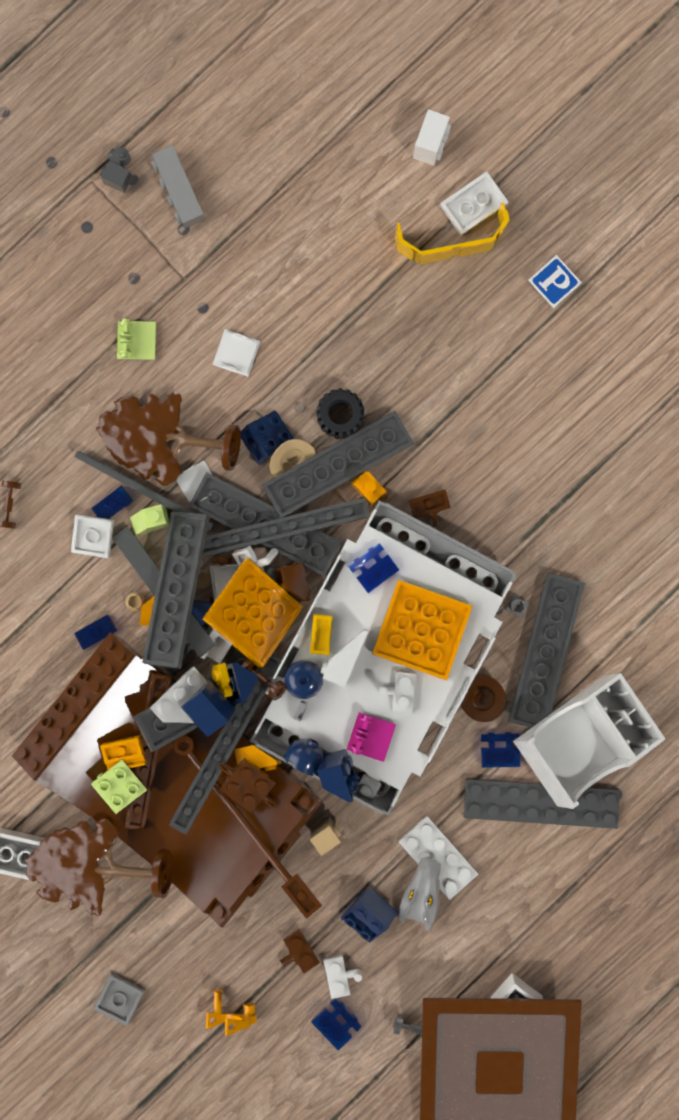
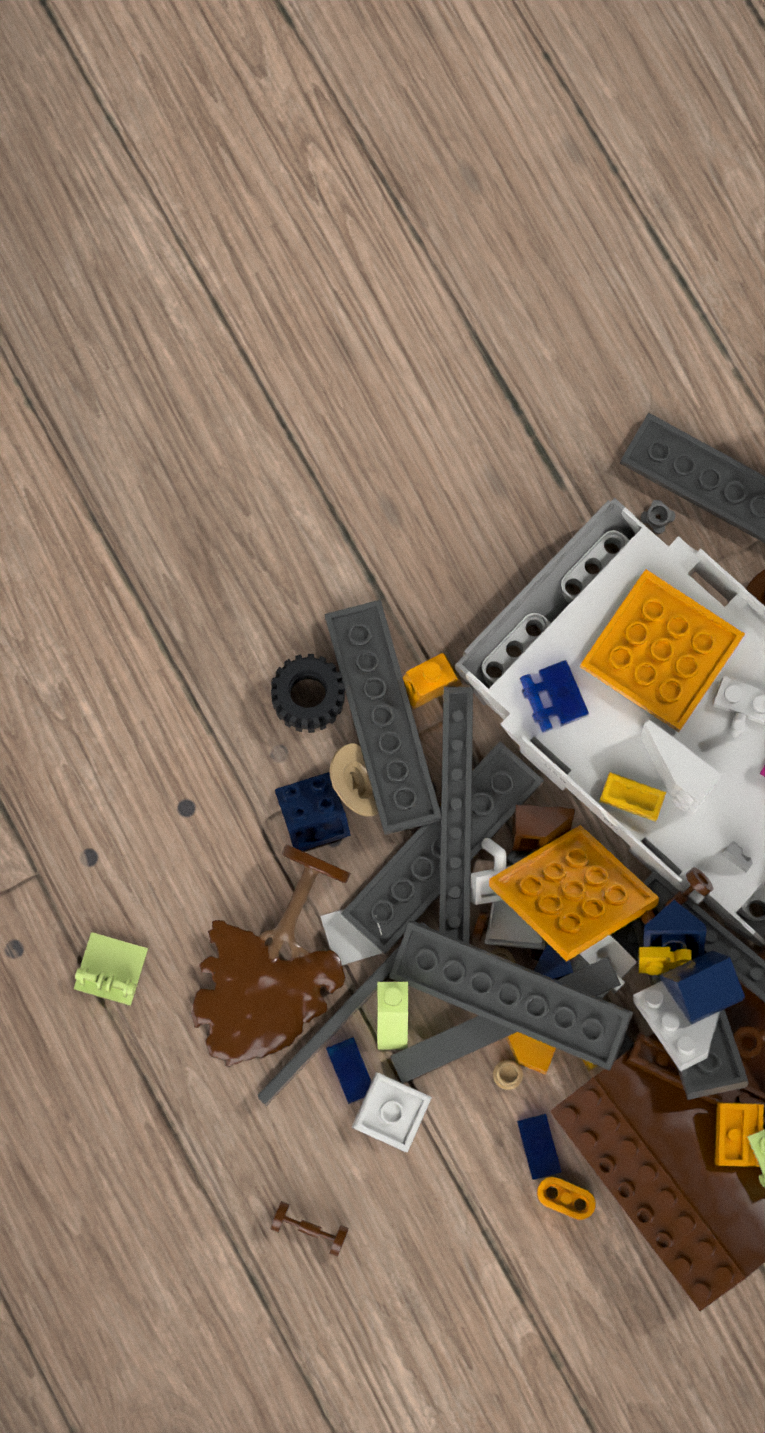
camera: 75 degrees left, 10 degrees down
white piece [213,329,261,377] -> none
dark blue cylinder [284,660,323,699] -> none
yellow windscreen [395,202,510,264] -> none
reddish brown plate [408,490,451,527] -> none
white plate [440,171,509,236] -> none
piece [528,255,582,308] -> none
none -> light orange plate [537,1177,596,1220]

